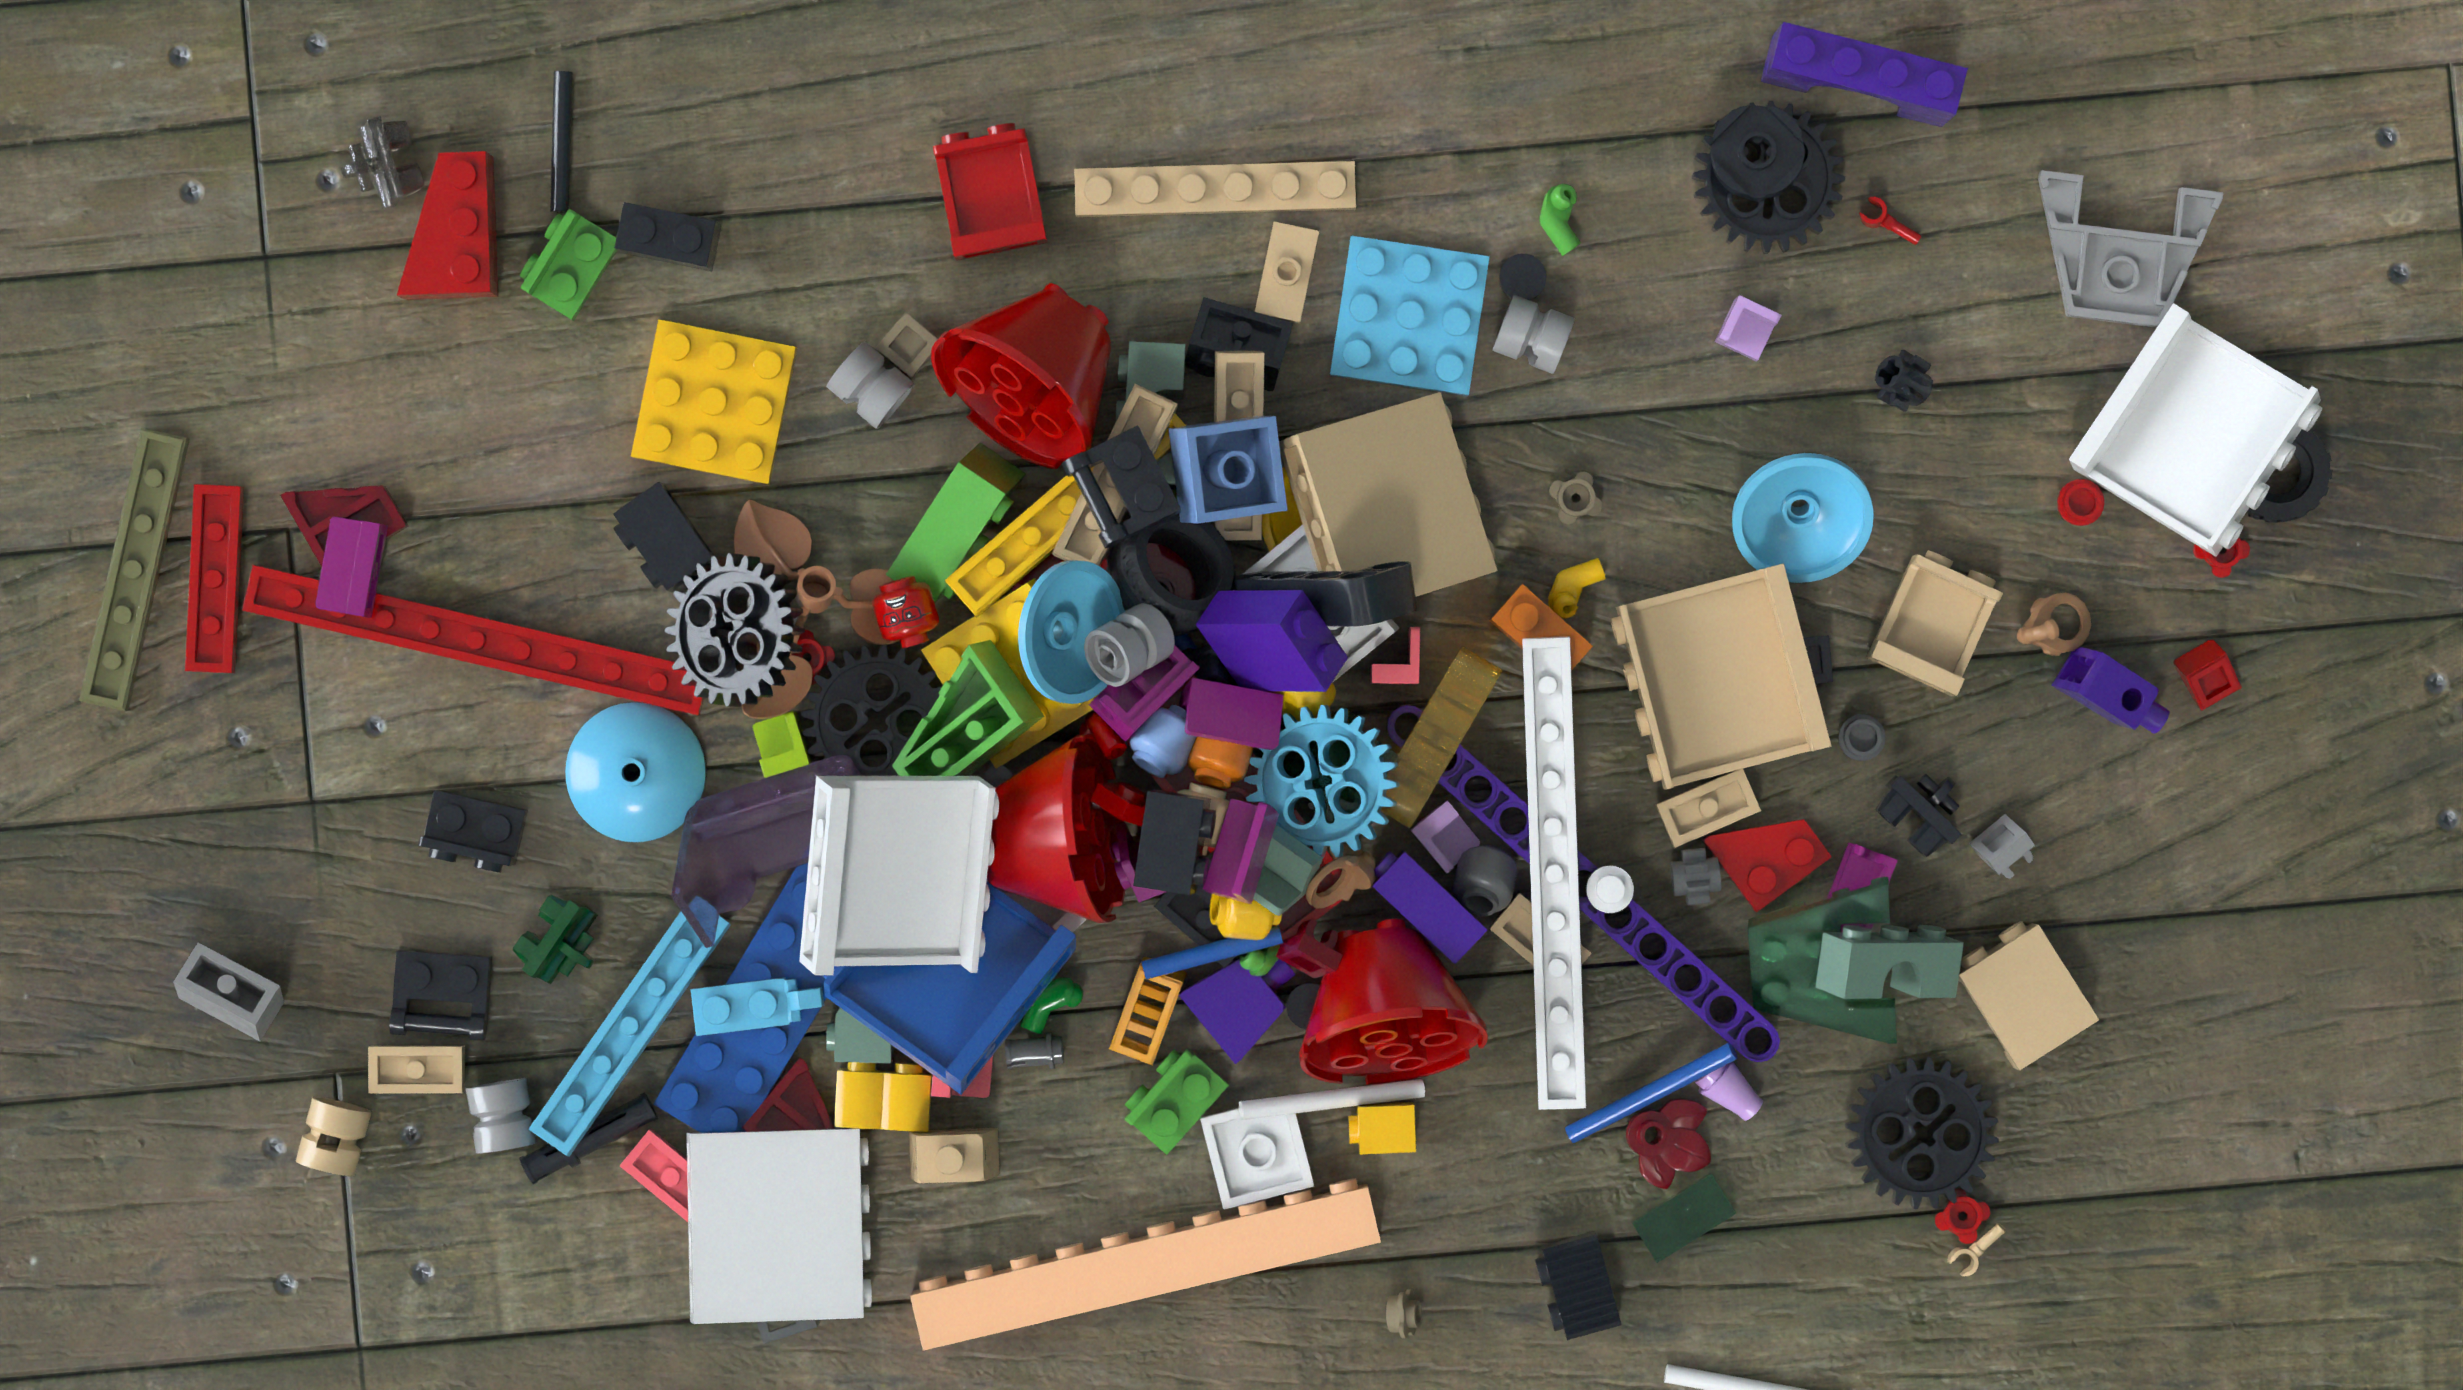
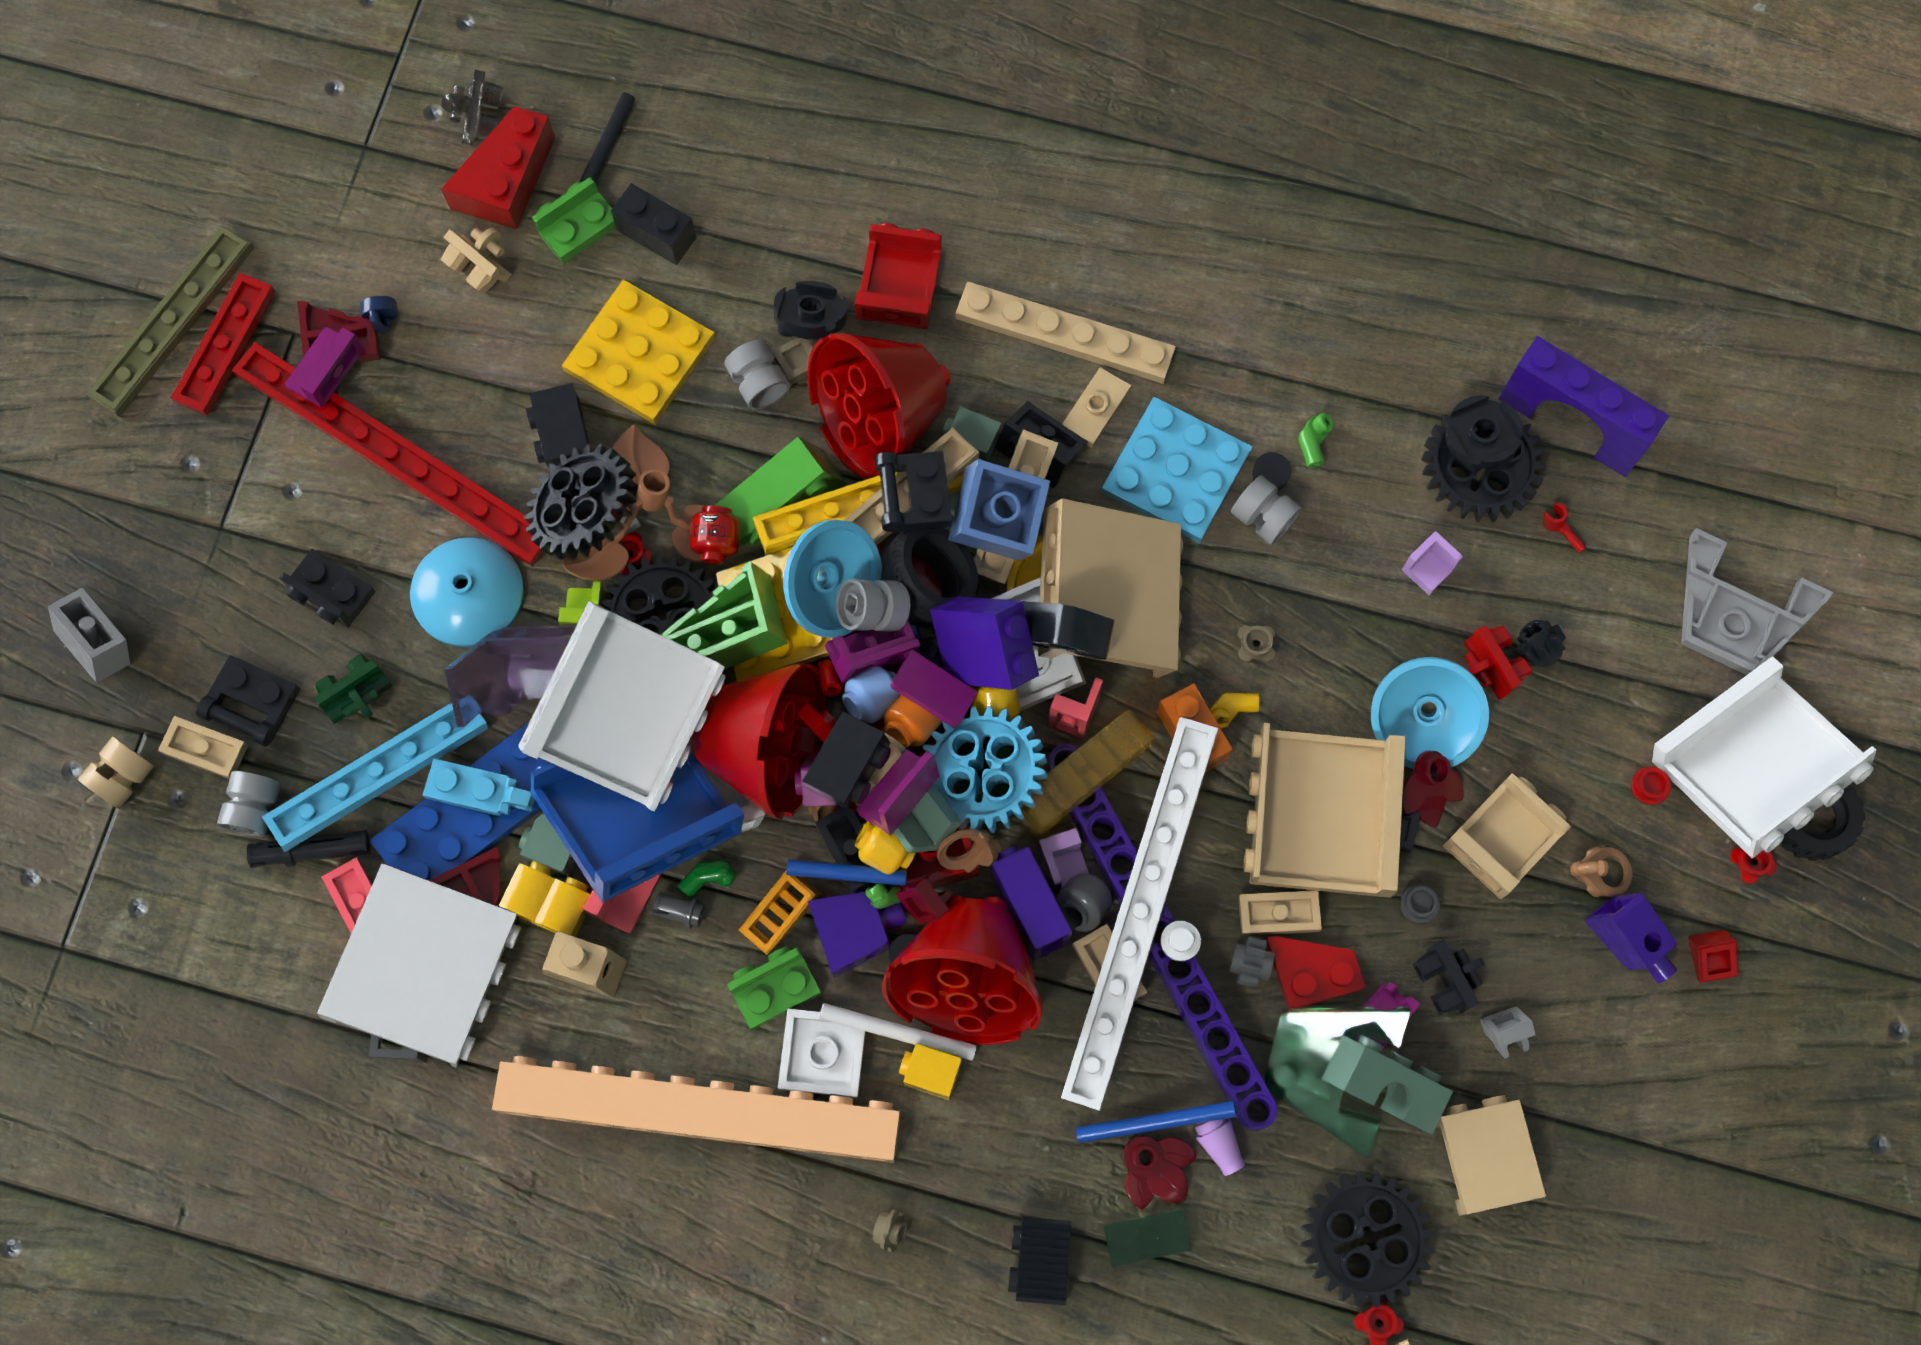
camera: 25 degrees right, 15 degrees down
none -> dark blue tile [360,296,398,334]
none -> tan hips [441,228,512,293]
none -> black plate [774,281,848,341]
none -> dark red plate [1402,750,1463,828]
none -> red hips [1464,625,1532,701]

